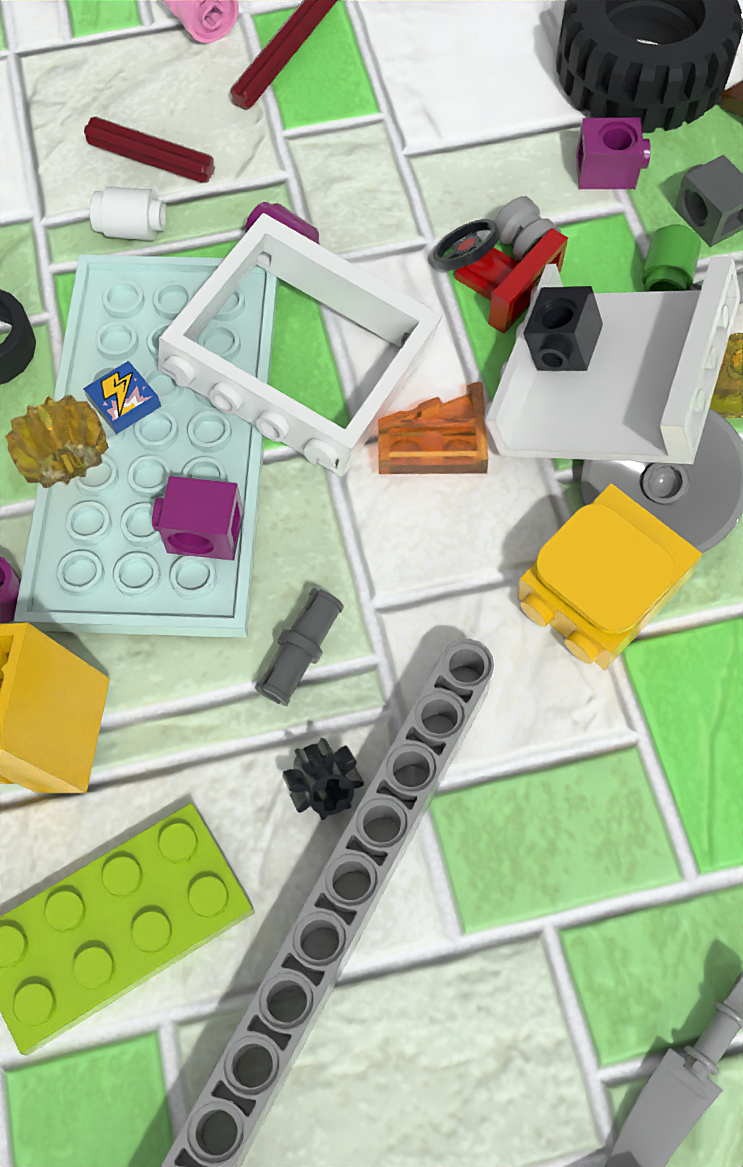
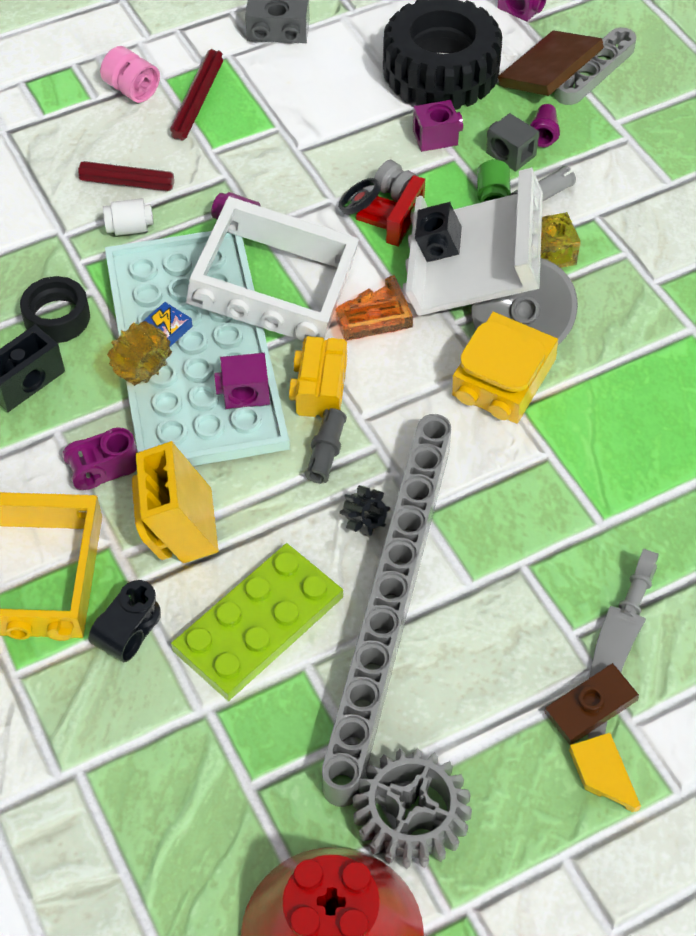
camera: 15 degrees left, 10 degrees down
none -> yellow brick [289,336,347,418]

